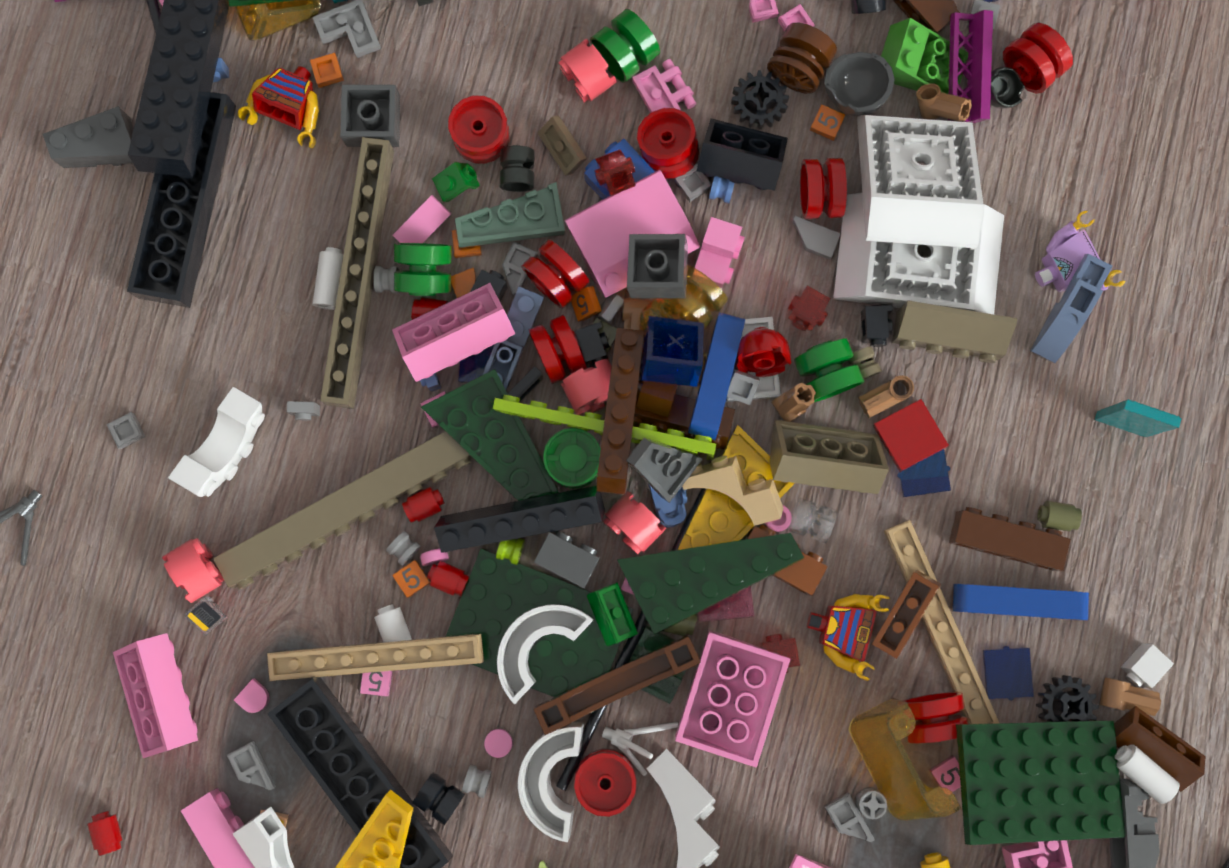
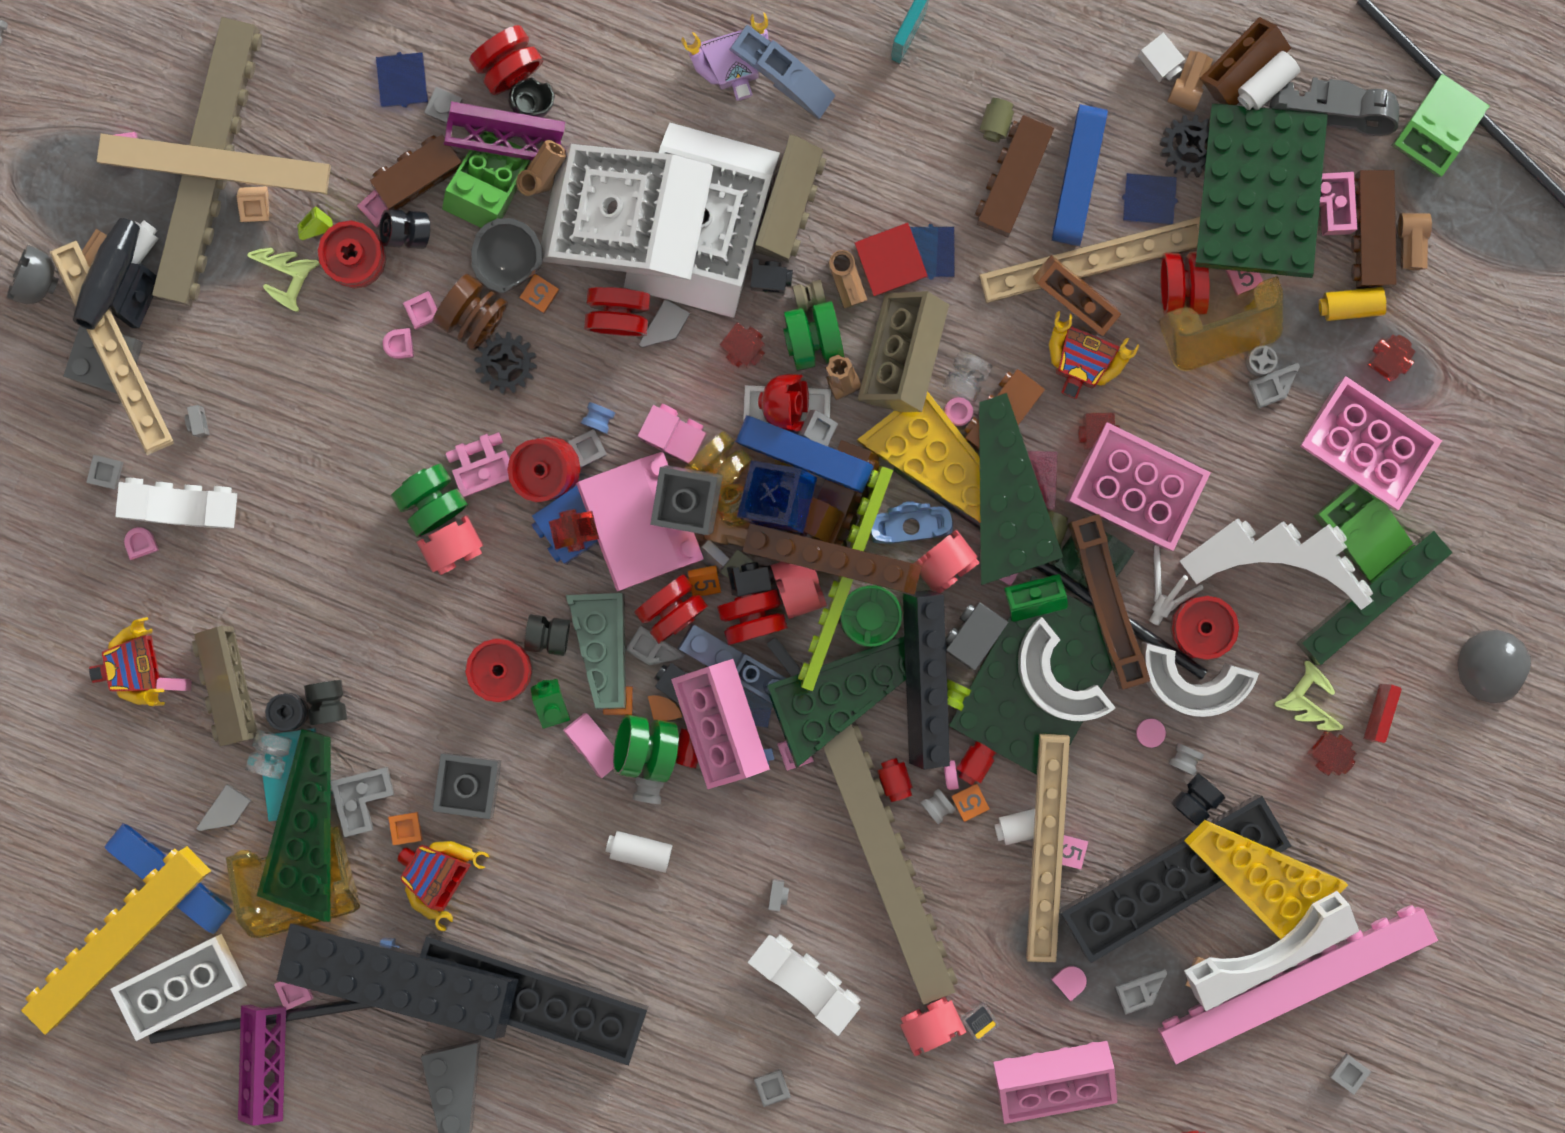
camera: 80 degrees left, 5 degrees up
dark tan brick [320,137,394,409] -> none
dark tan plate [538,115,587,176] -> none
dark grey wing [626,438,703,503] -> none
tan arch [682,456,784,526] -> none
black brick [696,118,788,191] -> none

